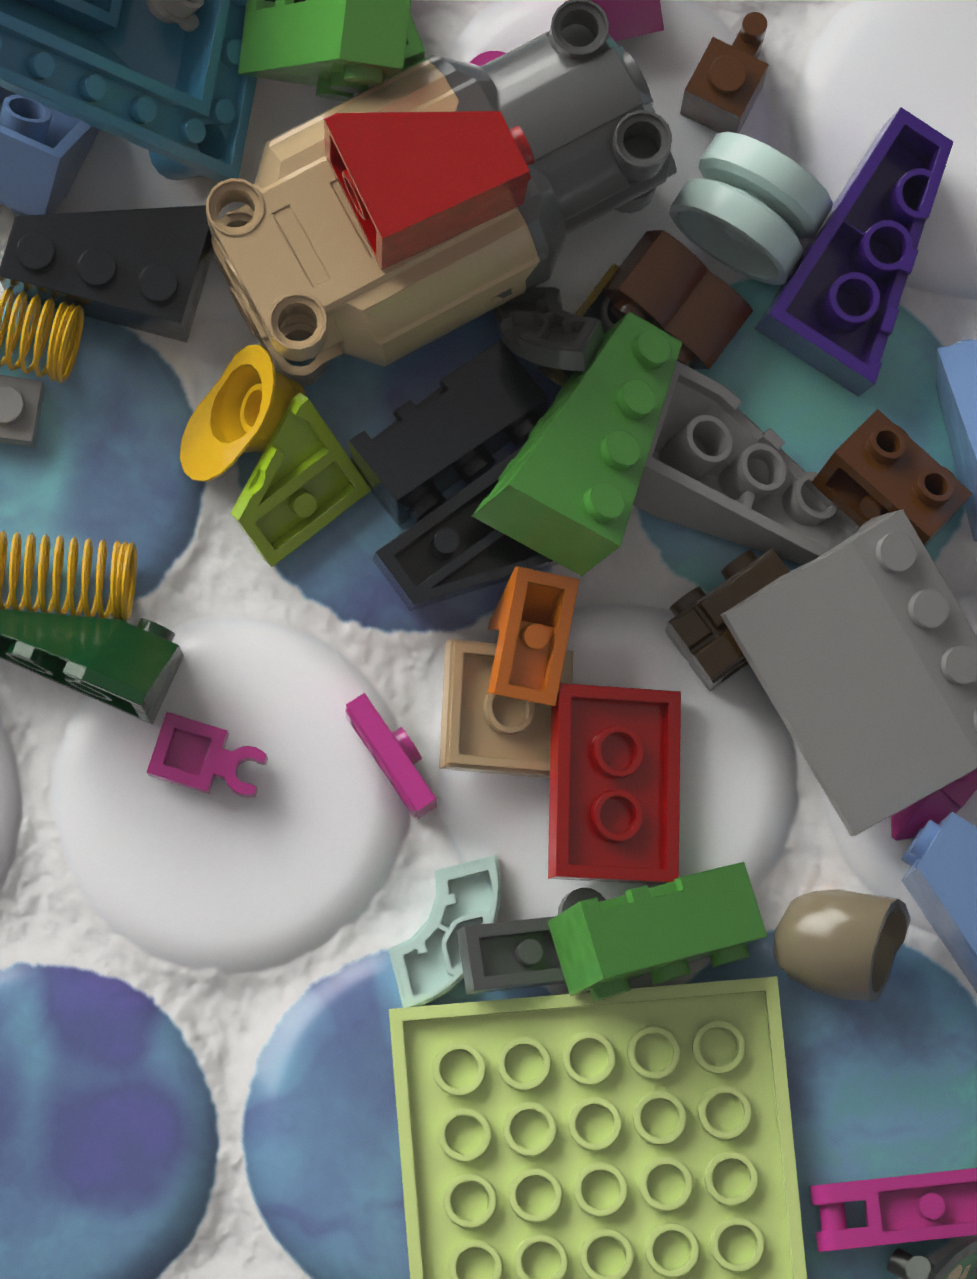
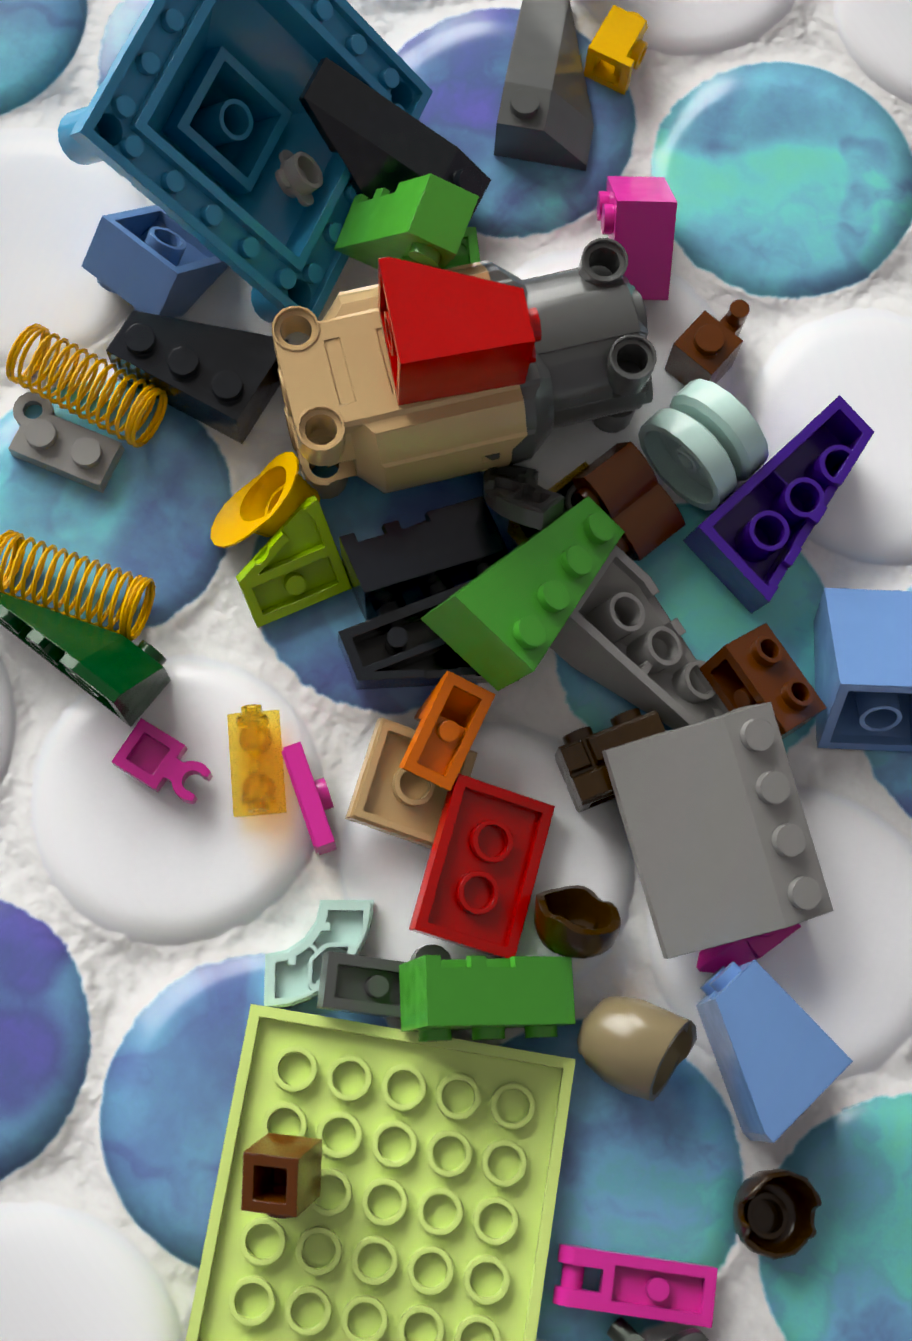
camera: 10 degrees right, 5 degrees down
none -> clear yellow hinge [227,704,287,818]
none -> reddish brown brick [241,1133,322,1219]
none -> dark brown helmet [534,885,621,959]

